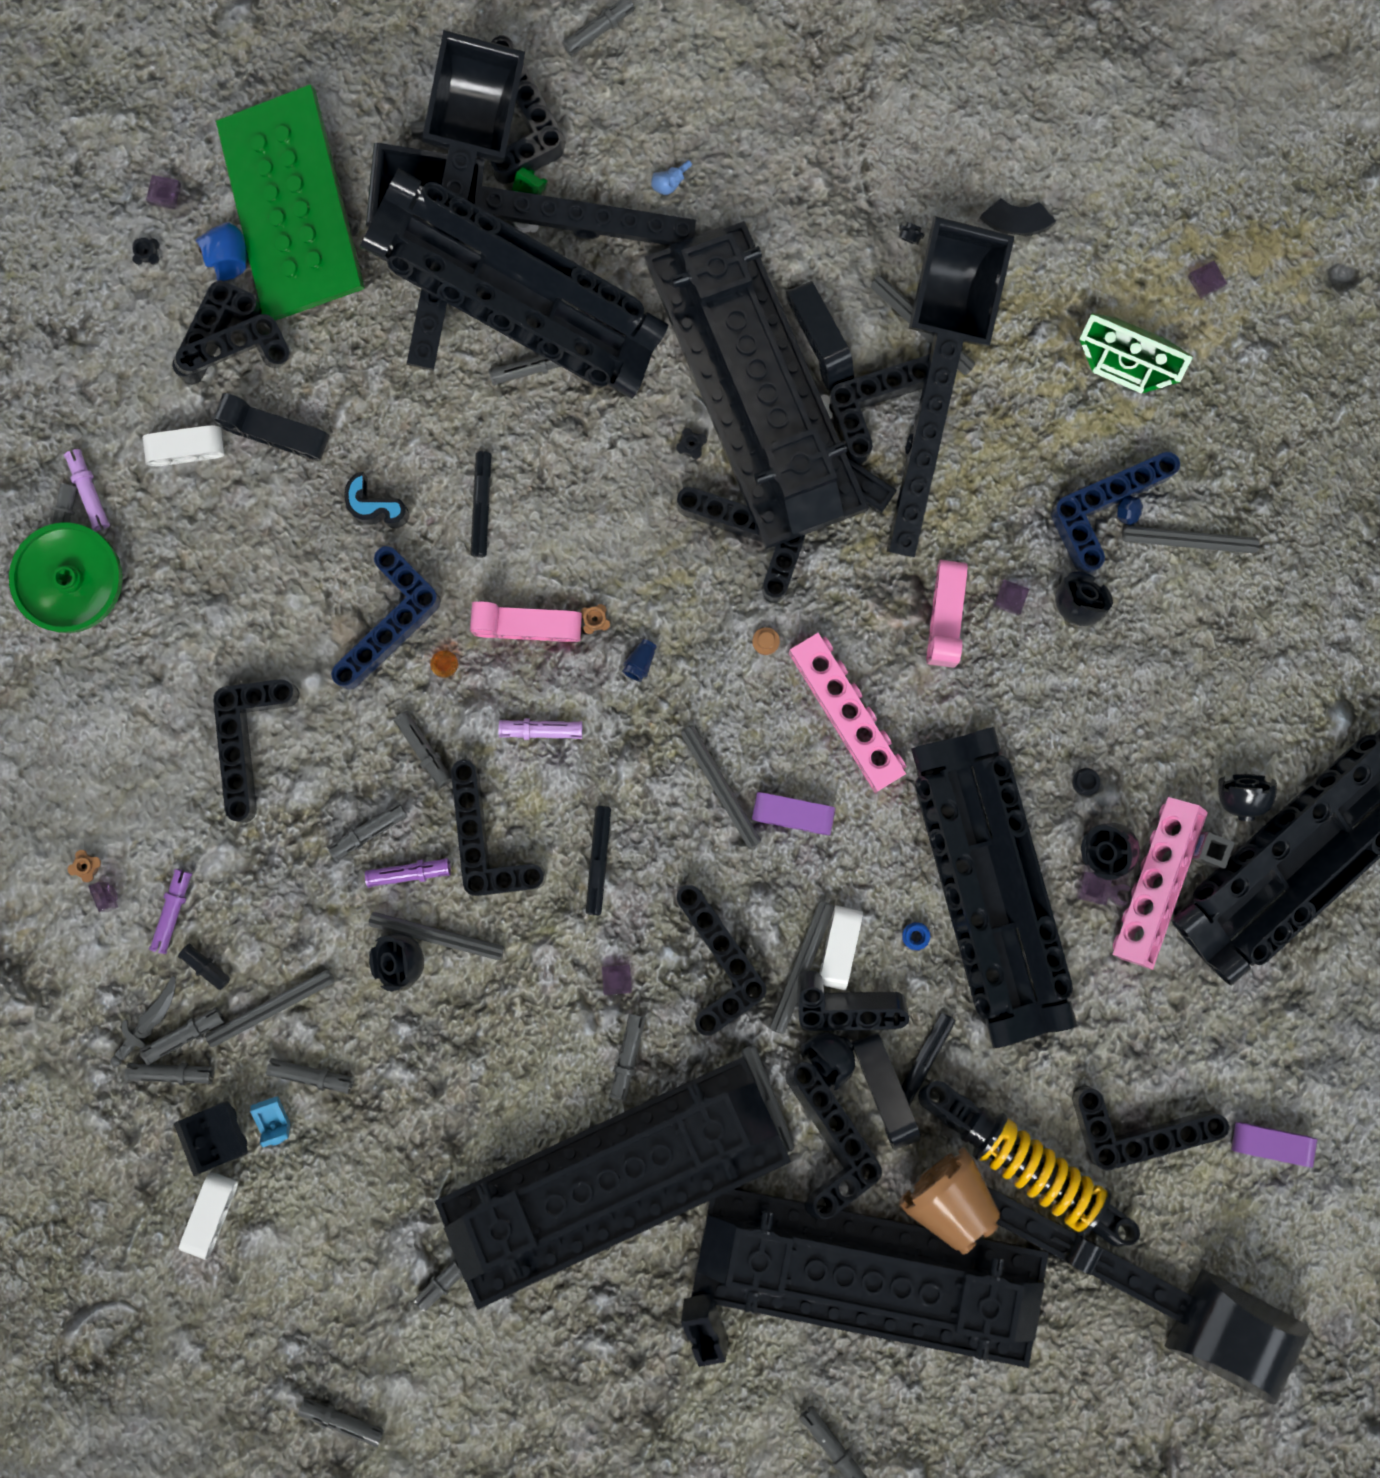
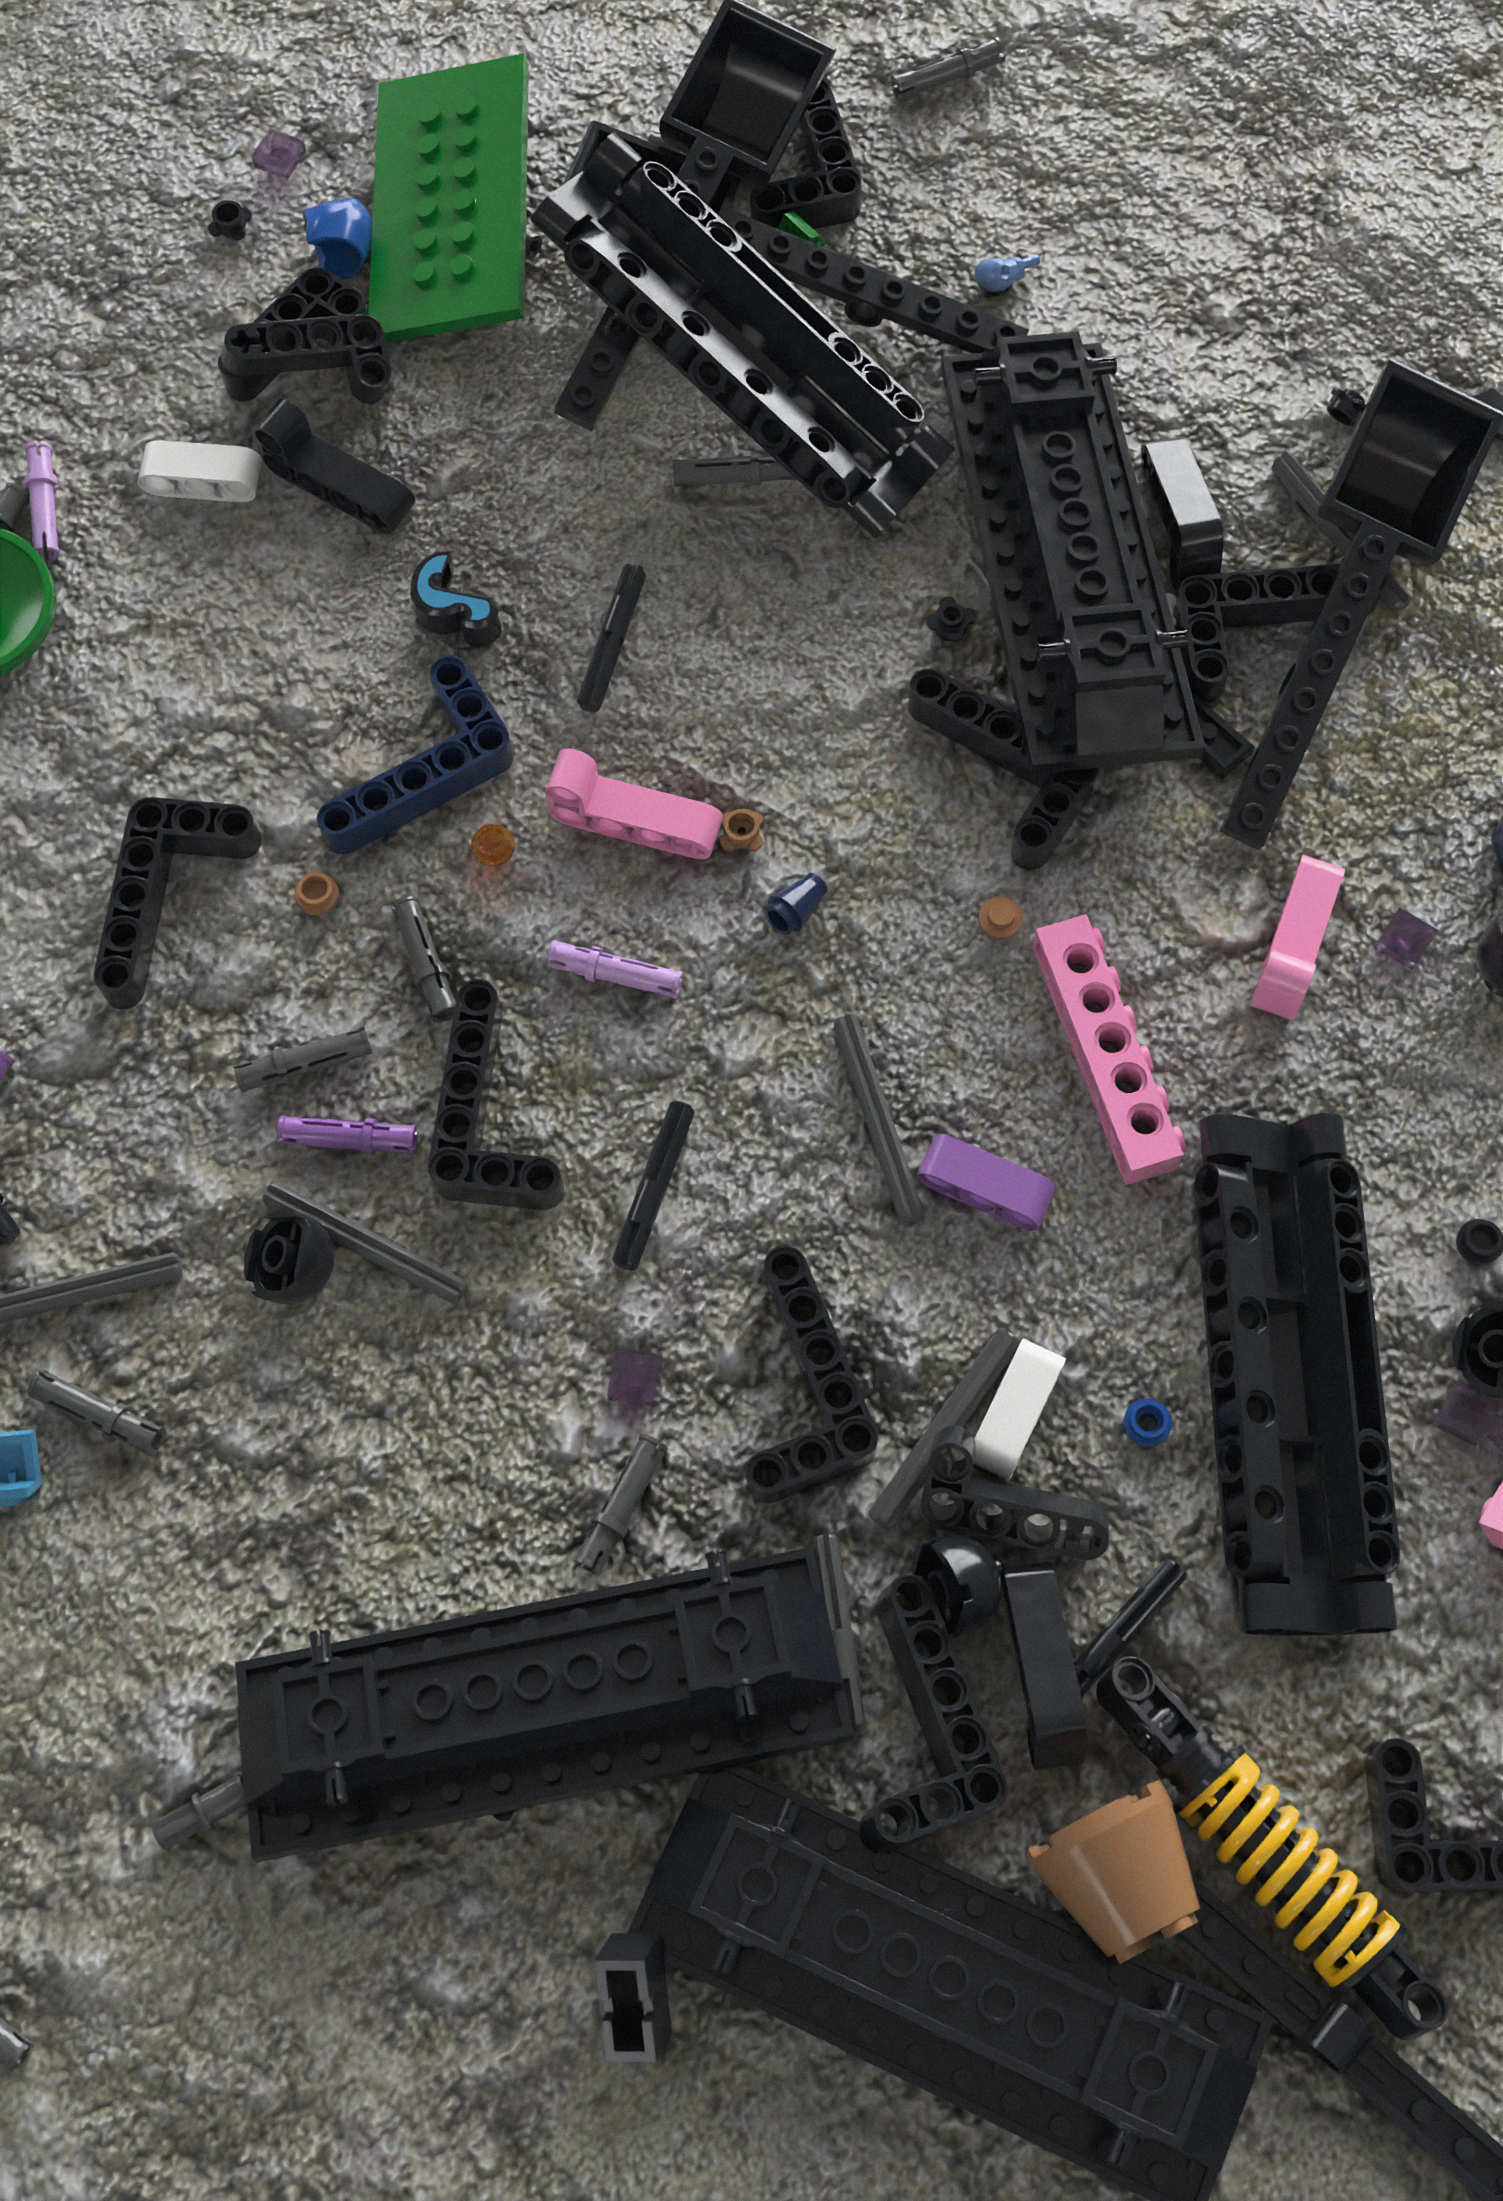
camera: 15 degrees right, 15 degrees down
none -> medium nougat plate [295,872,339,915]

